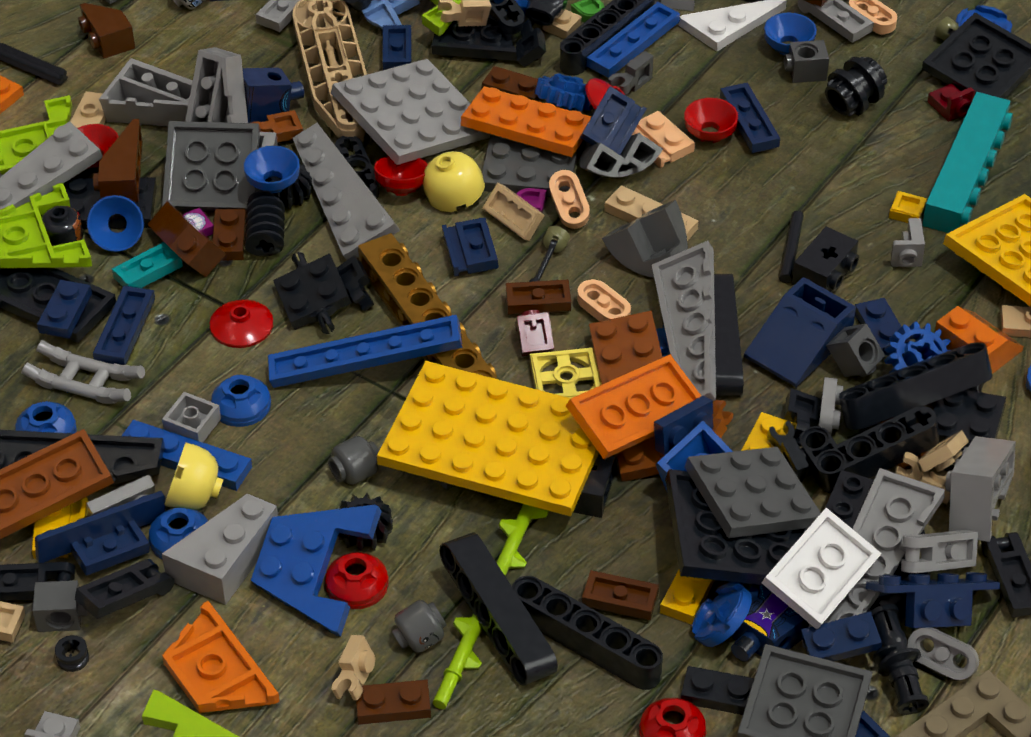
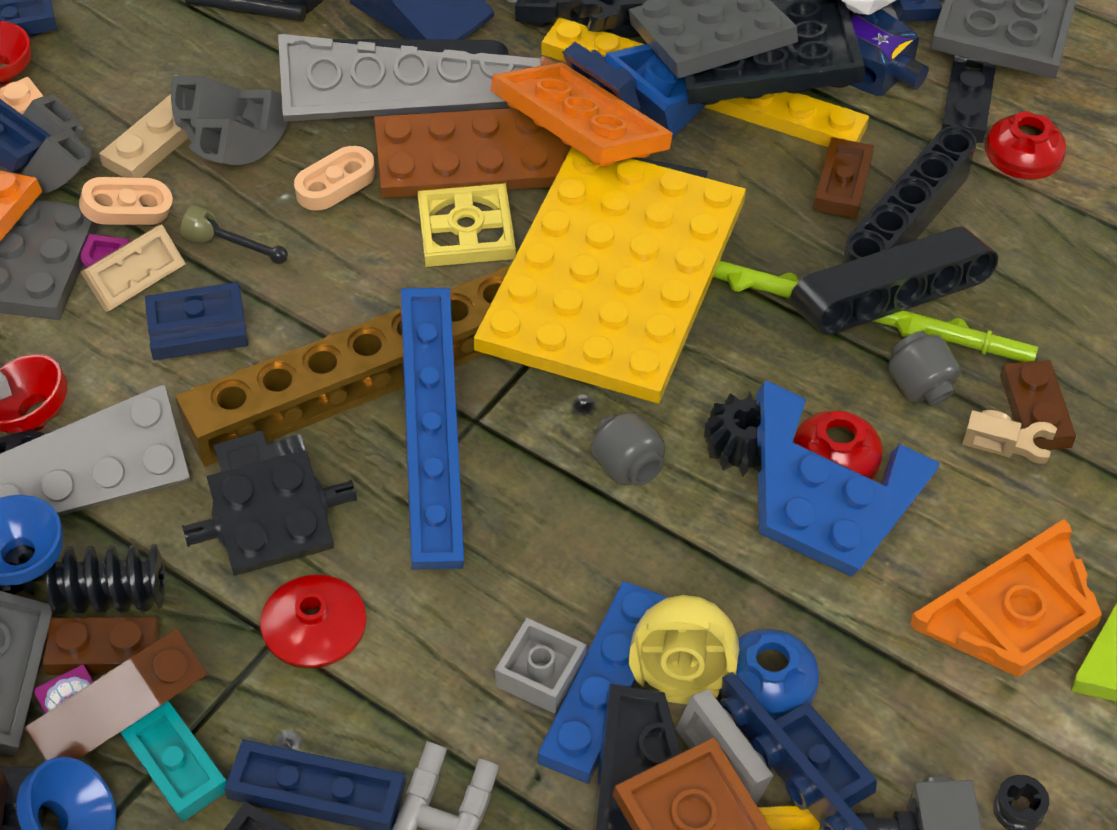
camera: 90 degrees left, 5 degrees up
black plate [75,559,174,619] -> none
light grey wedge [162,494,278,605] -> none
blue piece [211,375,271,427] -> none
light yellow cylinder [423,151,485,212] -> none
reddish brown plate [506,279,571,315] -> none
bracket [515,310,554,356] -> none
blue tile [692,582,752,647] -> none

